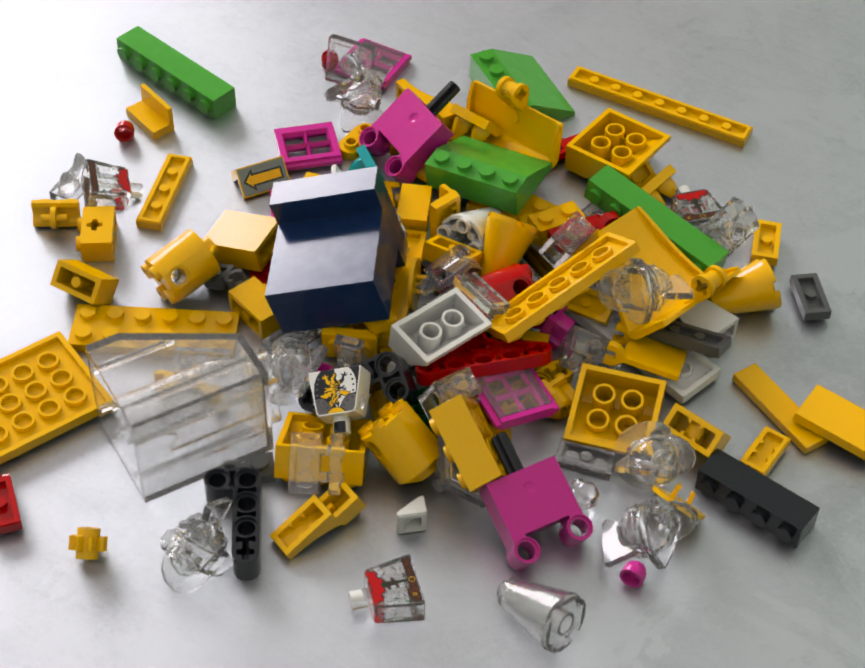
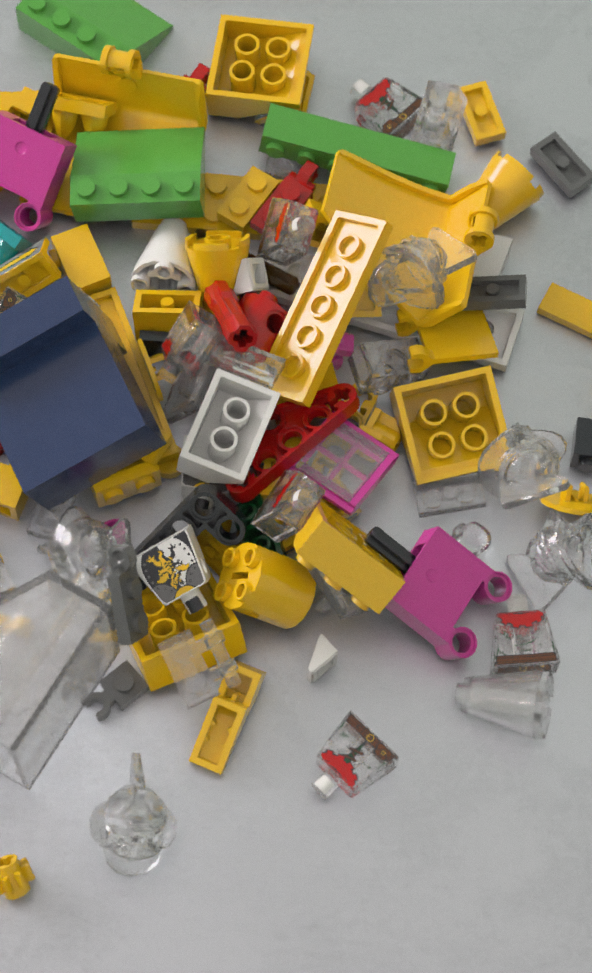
camera: 30 degrees left, 20 degrees up
black beam [204,467,262,581] -> none
clear tile [333,334,367,368] -> none
yellow bracket [429,184,461,239] -> none
dark pink hinge [619,561,646,588] -> none
yellow tile [641,164,679,206] -> none
yellow brick [660,402,731,458] -> none
none -> dark grey hinge [107,544,148,645]
none -> red axle [204,280,258,352]
none -> white slope [234,257,270,296]
none -> clear torso [490,594,560,677]

